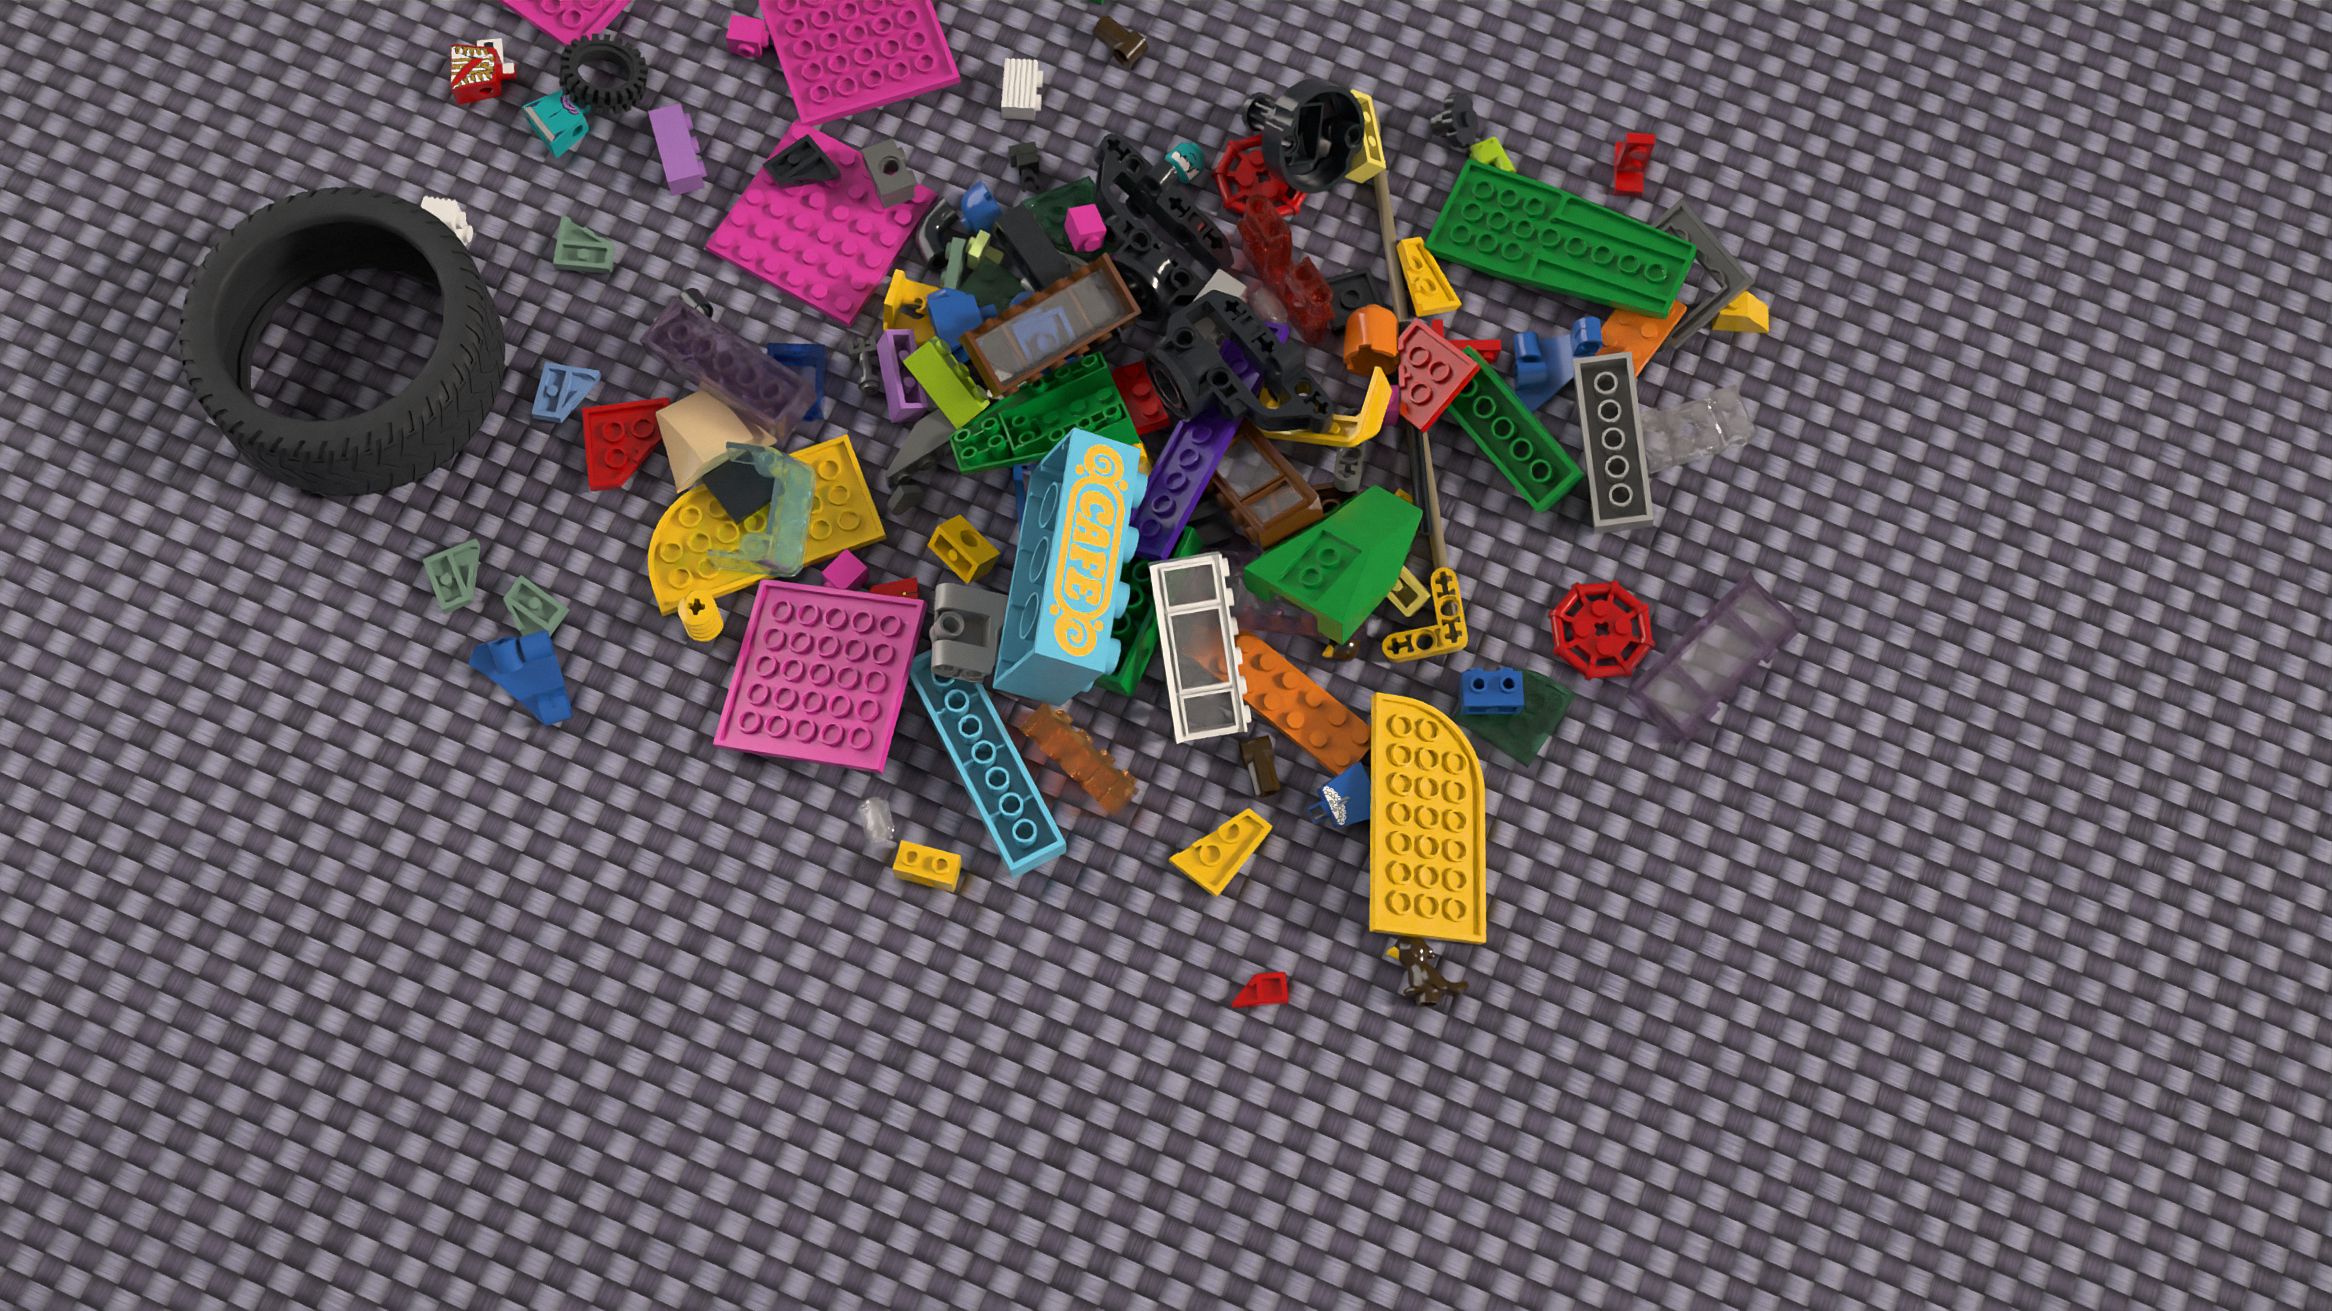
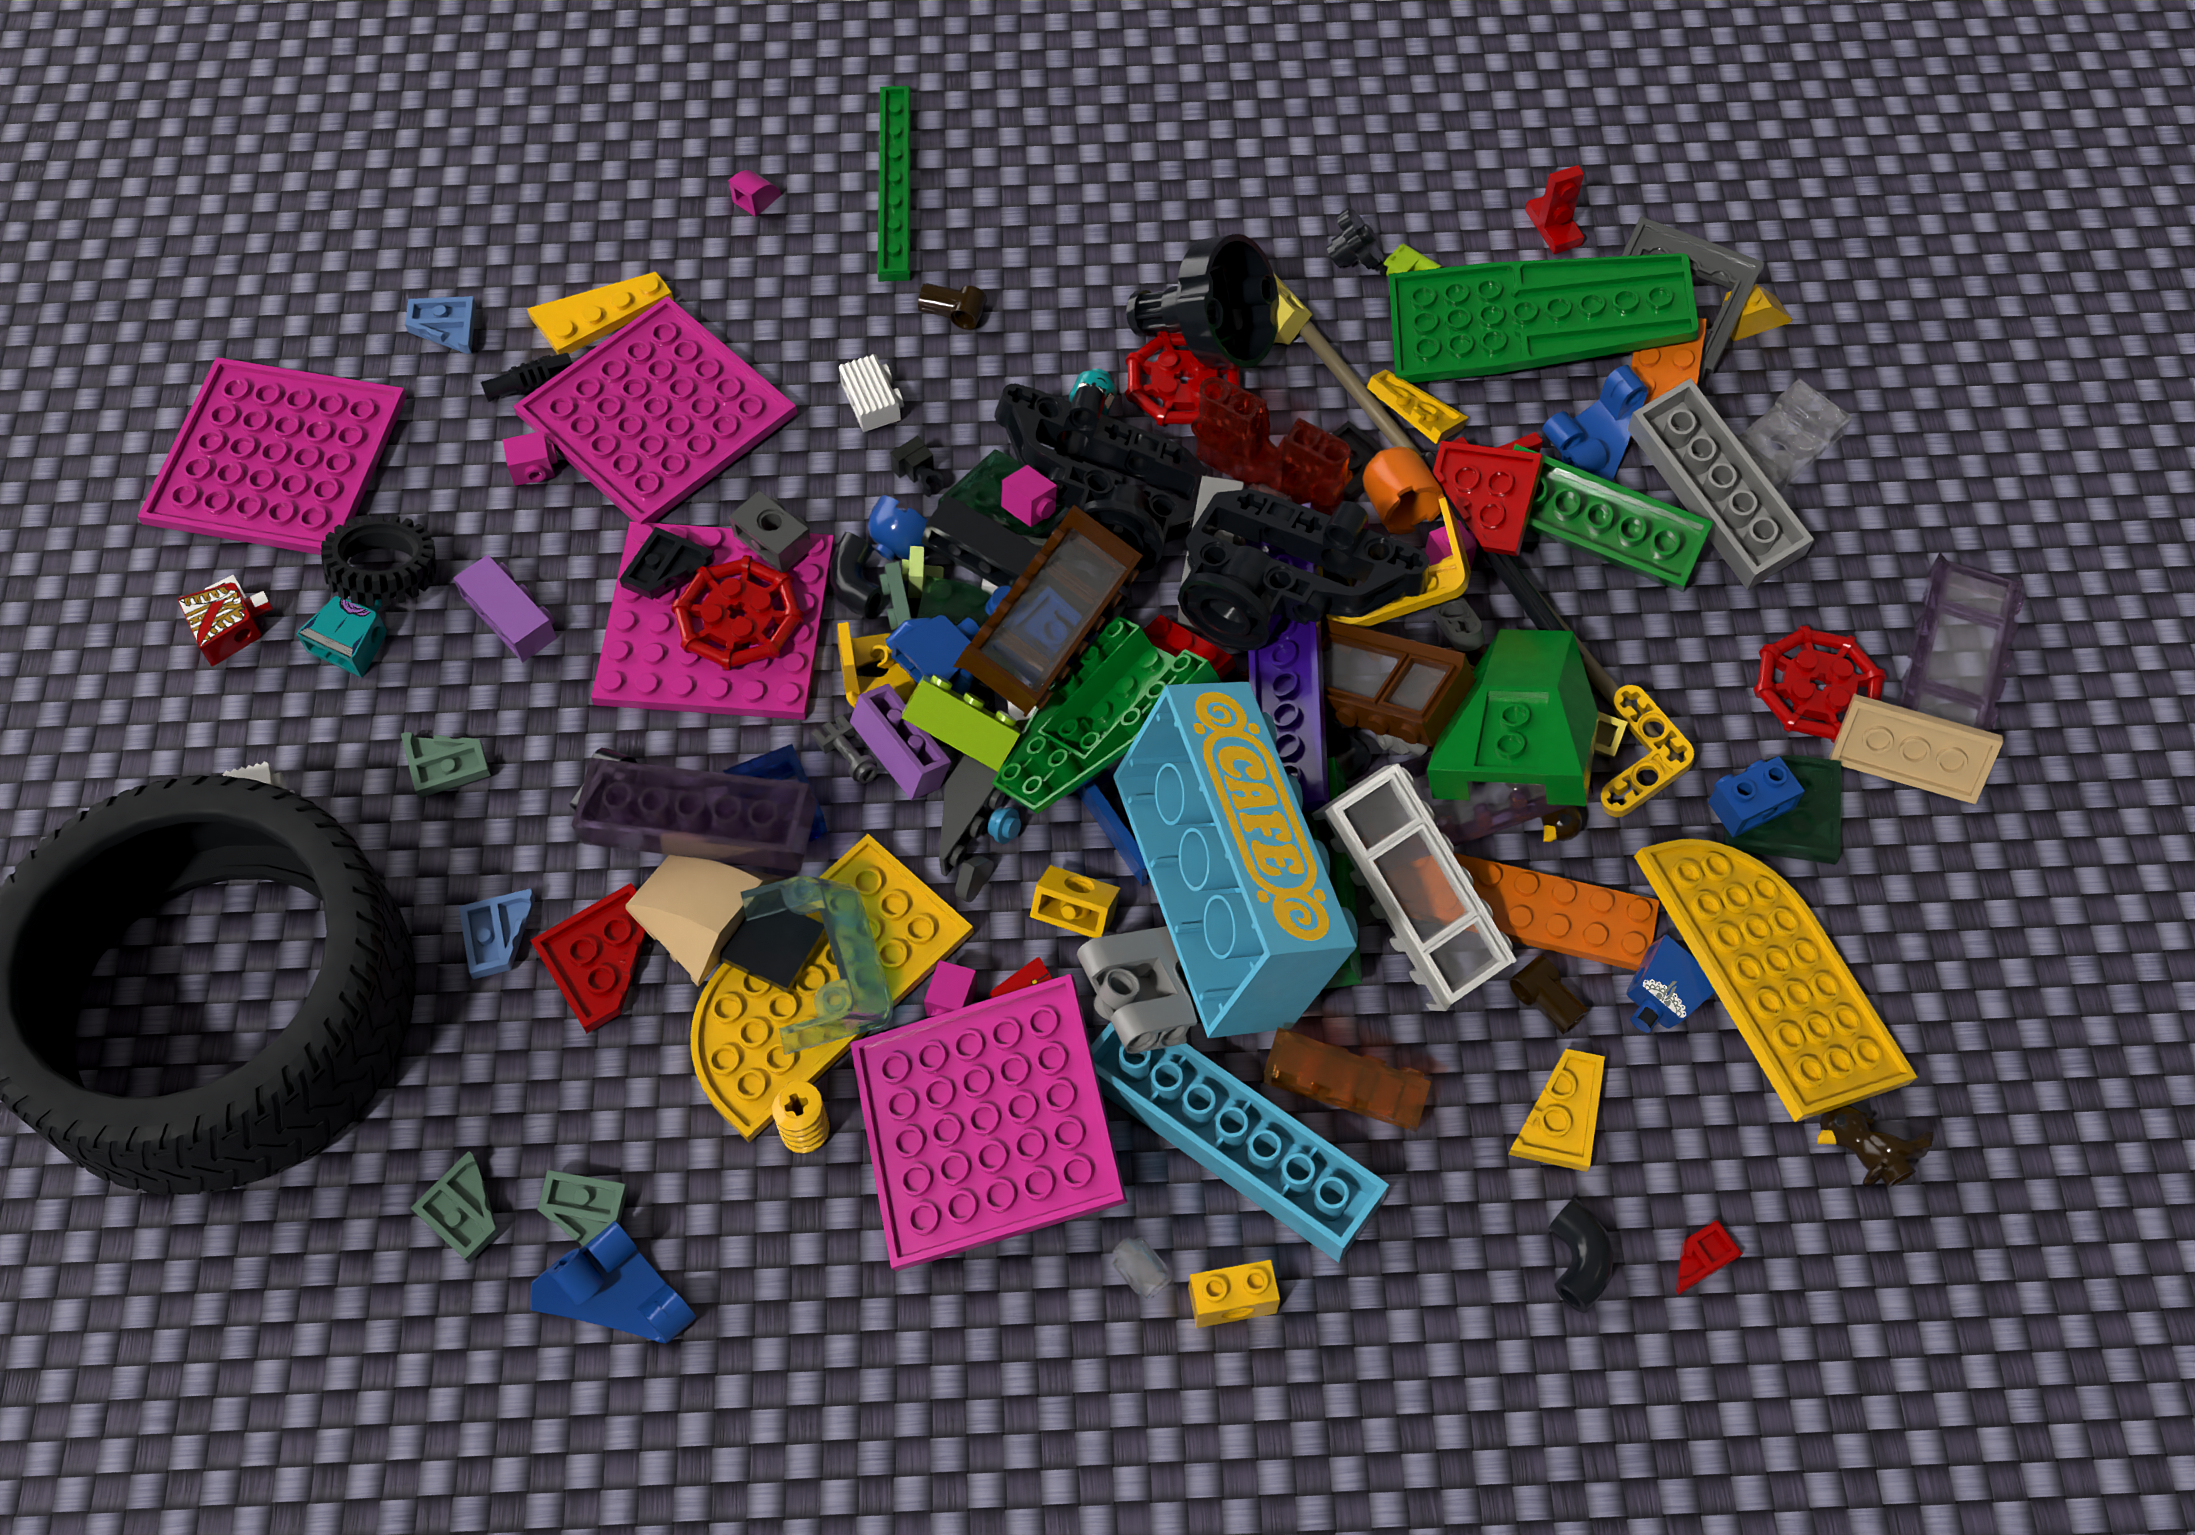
camera: 20 degrees left, 10 degrees down
none -> red plate [671,555,804,671]
none -> dark azure plate [988,807,1021,844]
none -> black cylinder [1549,1198,1613,1313]
none -> tan plate [1829,694,2003,805]

